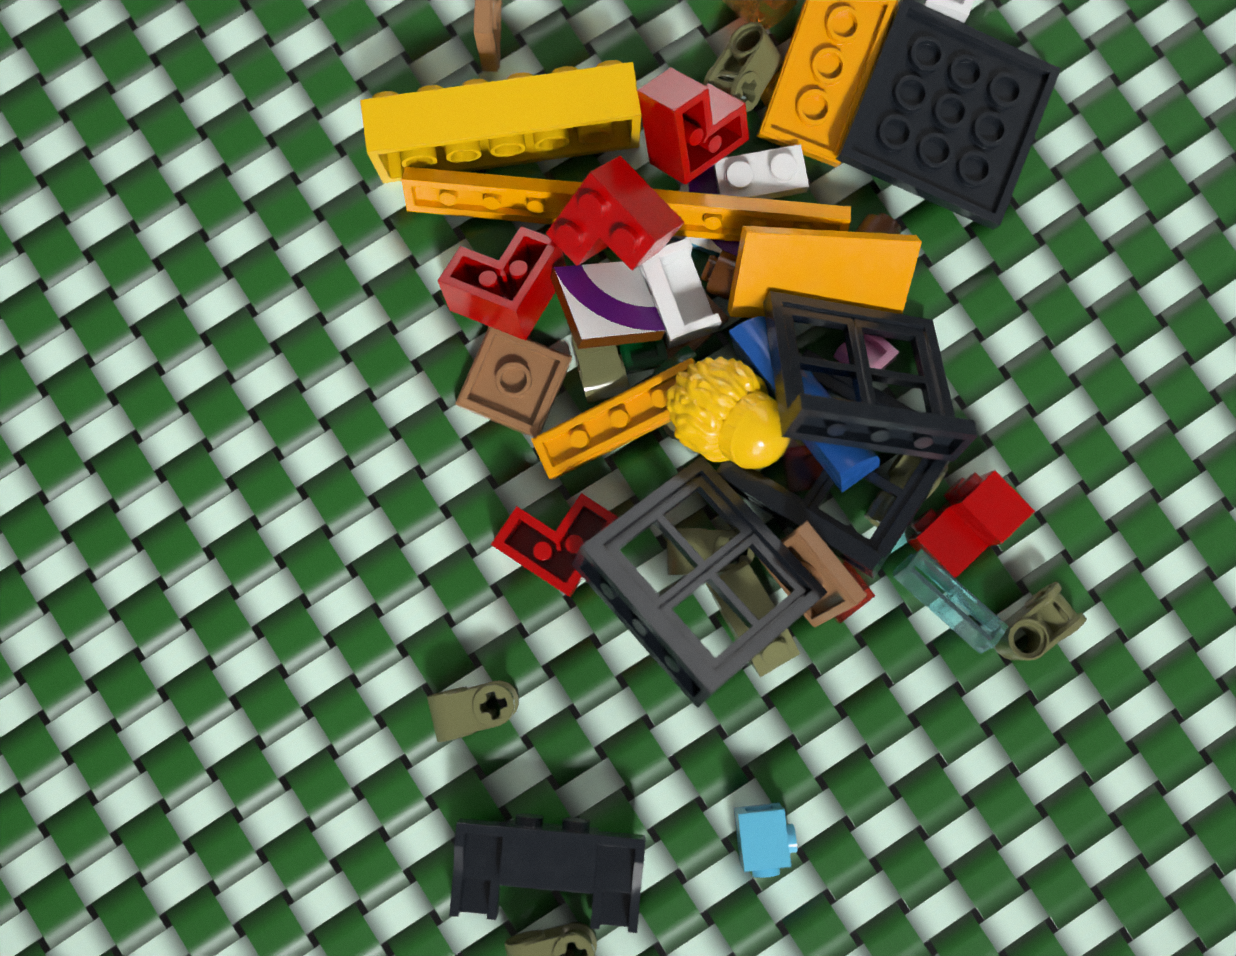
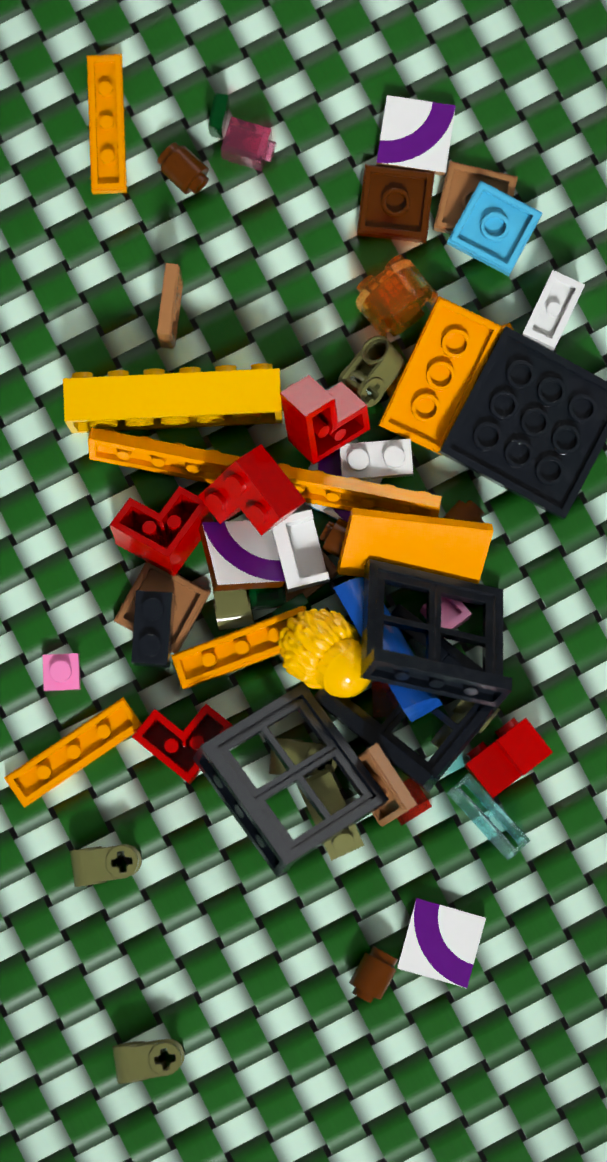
camera: 10 degrees right, 0 degrees up
black bracket [449,813,646,933] -> none
medium azure brick [734,803,797,878] -> none
olive piece [993,582,1087,660] -> none
none -> light orange tile [4,697,142,808]
none -> bright pink plate [43,653,81,691]
none -> black brick [131,590,175,668]
none -> reddish brown brick [349,946,398,1003]
none -> tile [397,898,486,988]

